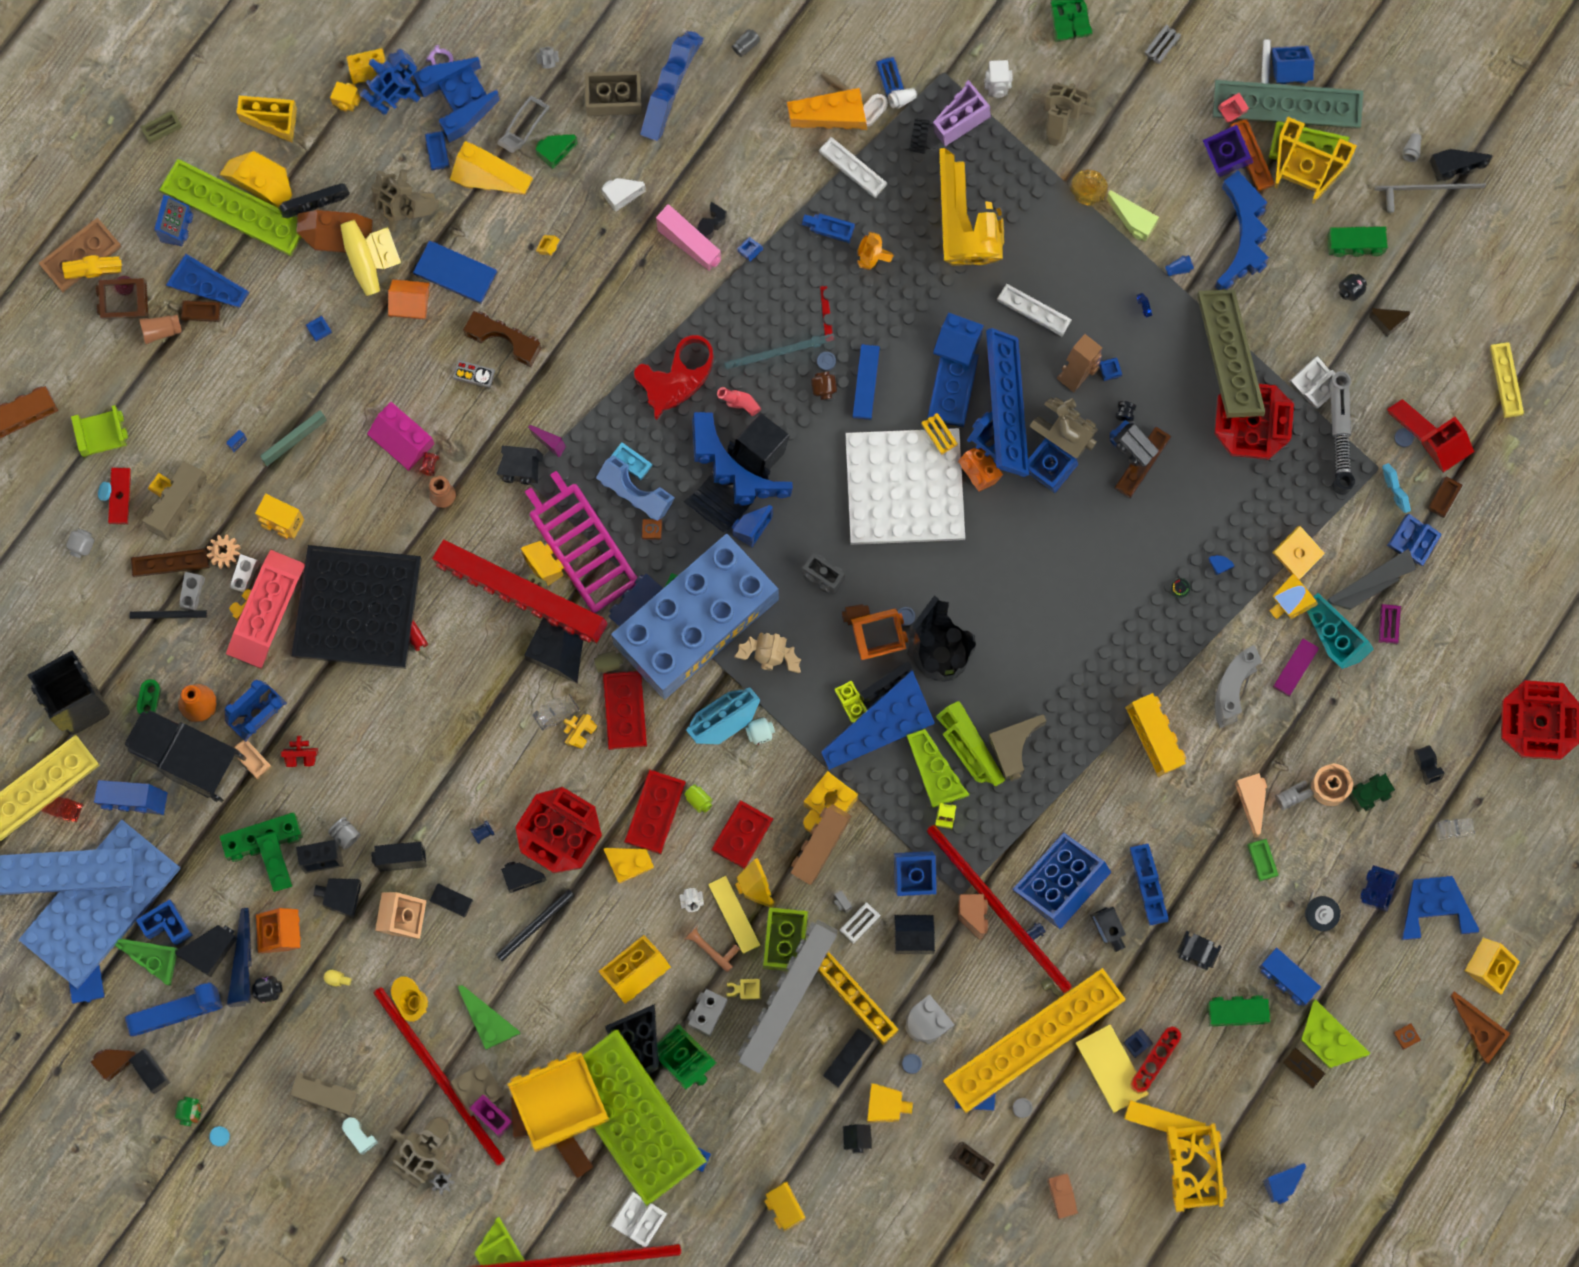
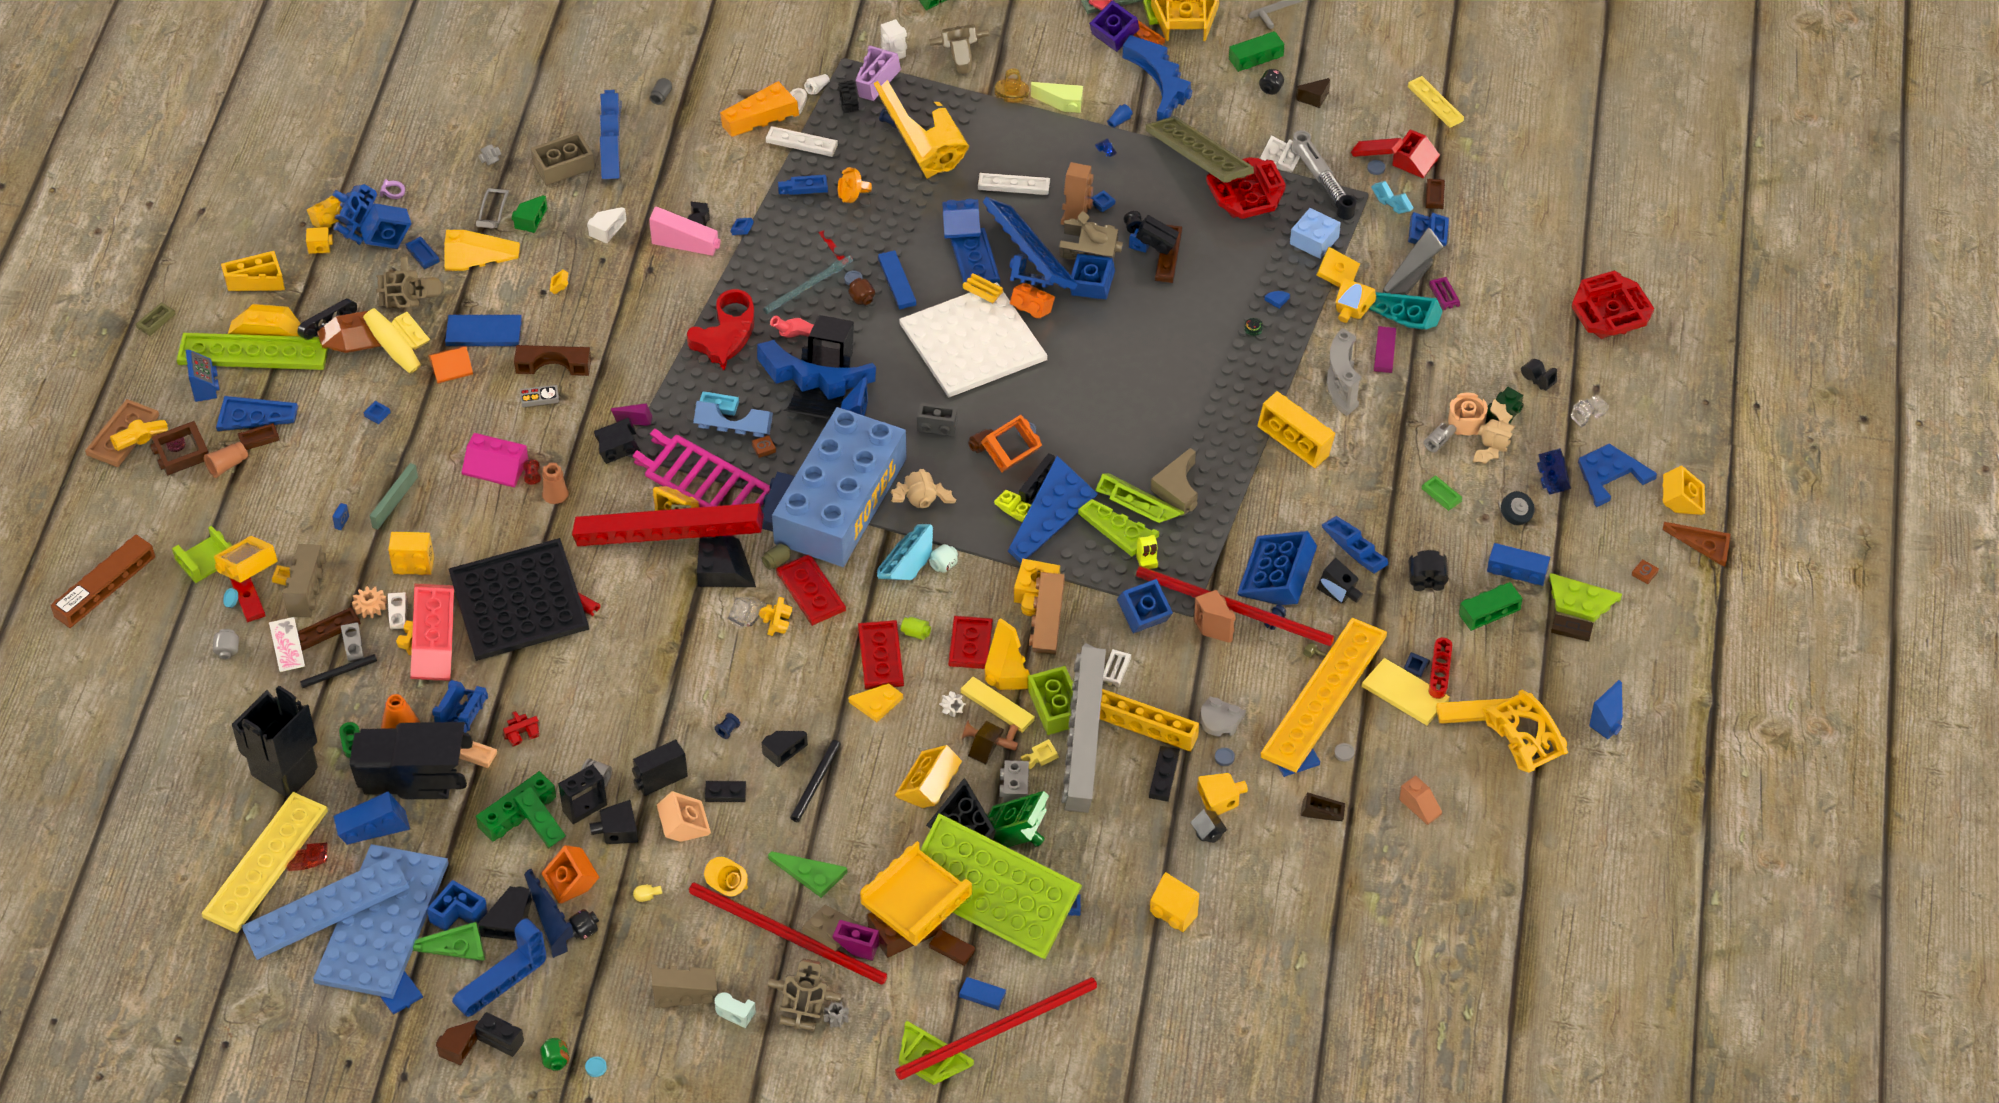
camera: 25 degrees left, 25 degrees down
blue wedge [413,57,500,143] -> none
red piece [515,787,602,874] -> none
white slope [610,1191,667,1248] -> none
blue tile [876,57,904,97] -> none
black slope [894,915,935,954] -> none
black piece [907,595,976,682] -> none
light nougat slope [1235,773,1267,838] -> none
none -> yellow window [214,536,278,583]
none -> white sticker [269,617,305,672]
none -> blue brick [360,203,412,249]
none -> blue tile [959,977,1006,1010]
none -> dark brown slope [968,721,1004,765]
none -> light blue brick [1290,208,1341,259]
none -> tan helmet [1473,399,1515,464]

